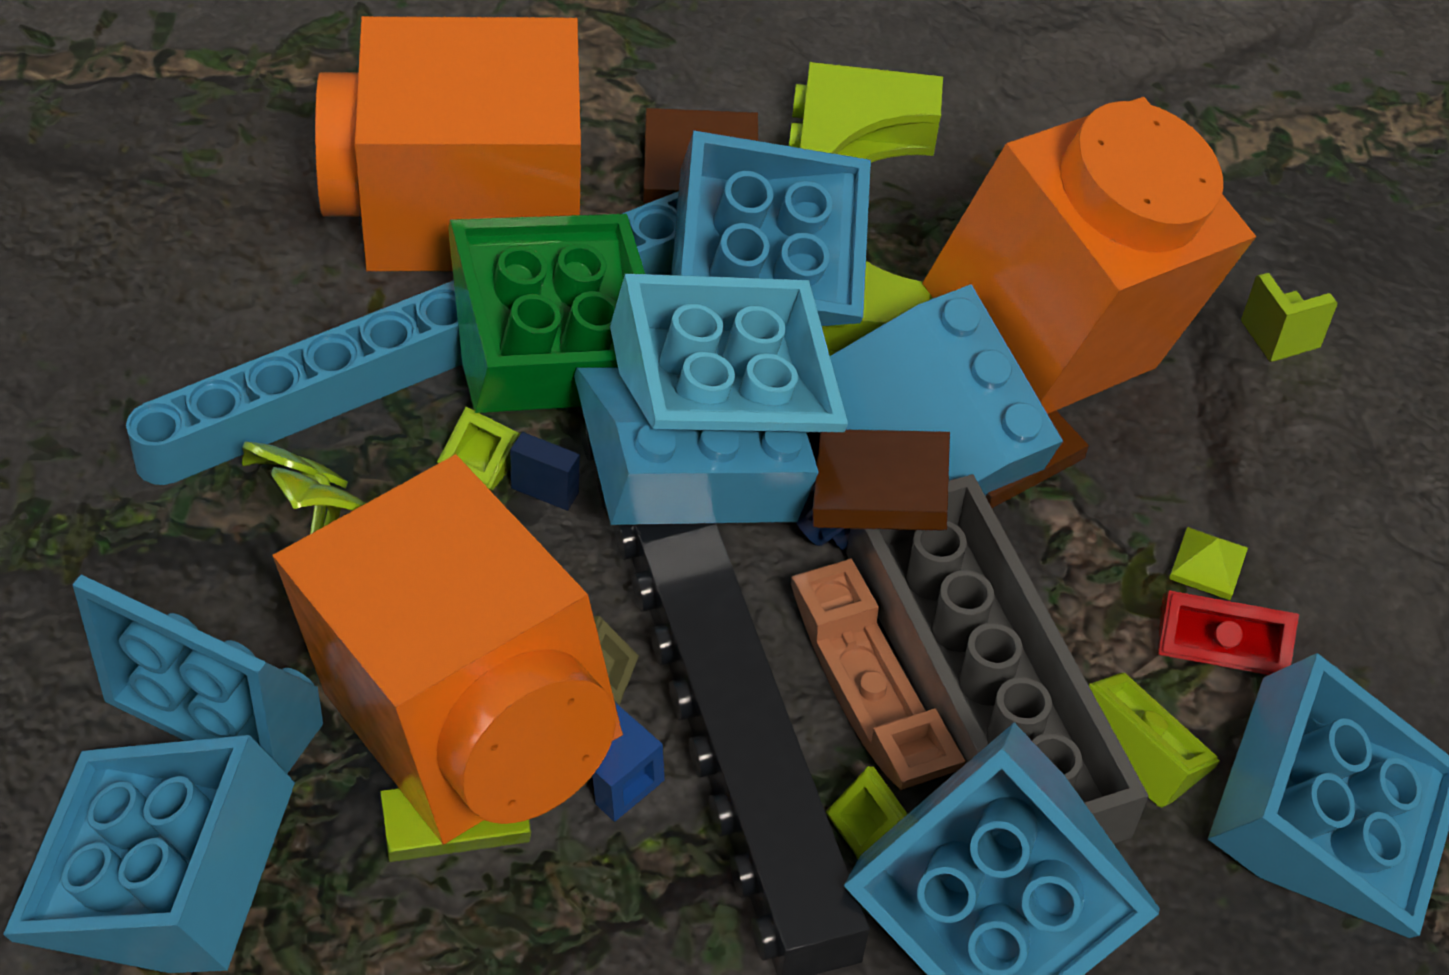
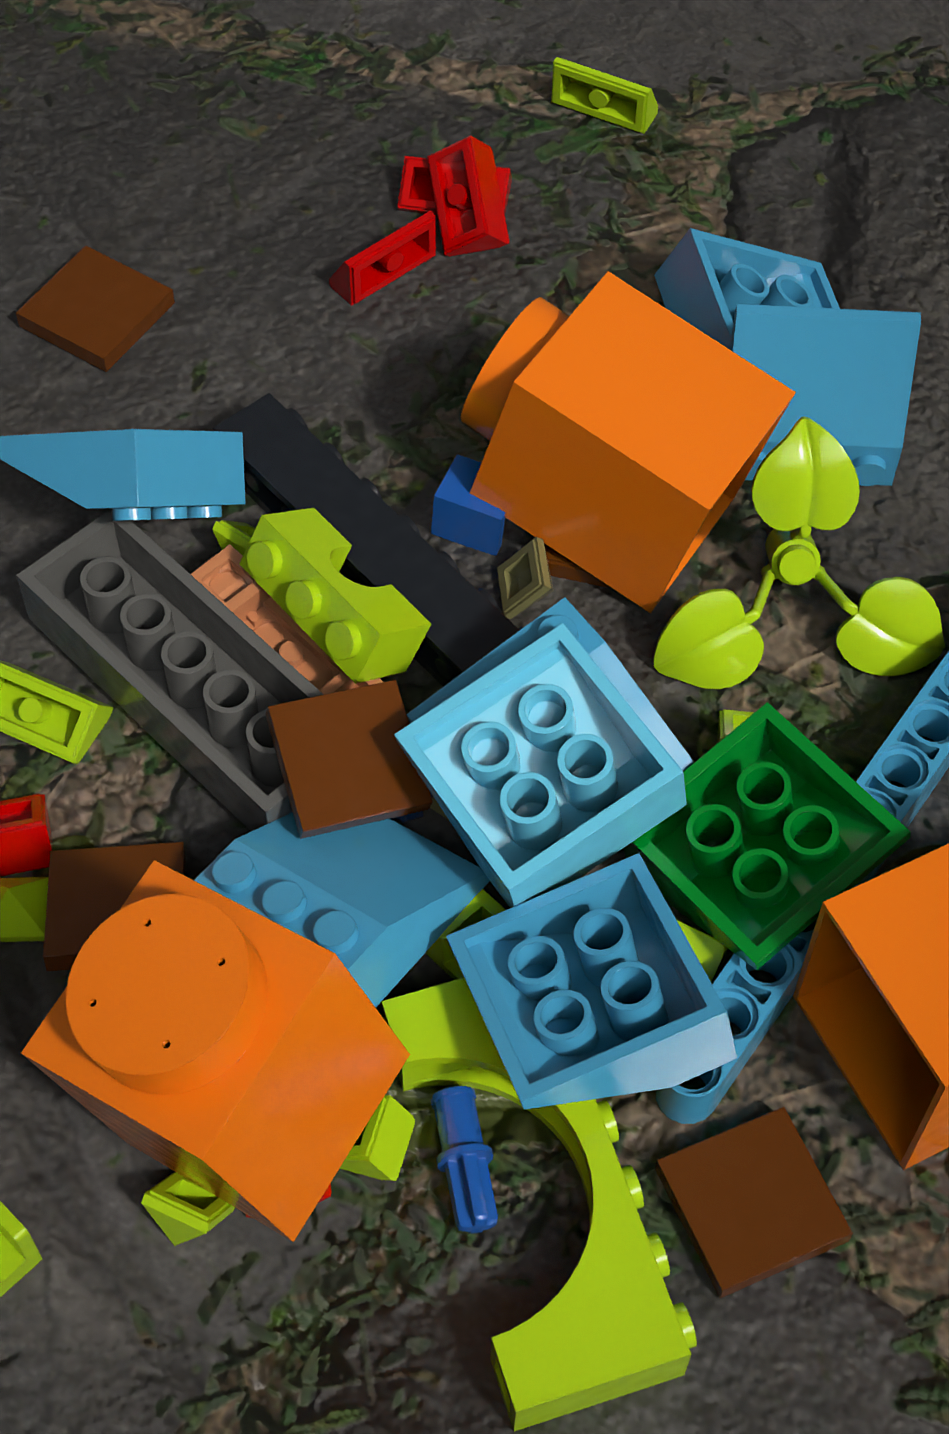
camera: 160 degrees right, 5 degrees up
dark blue tile [510,432,580,511] -> none
none -> reddish brown tile [43,842,186,971]
none -> lime arch [239,508,431,684]
none -> blue axle [431,1086,498,1234]

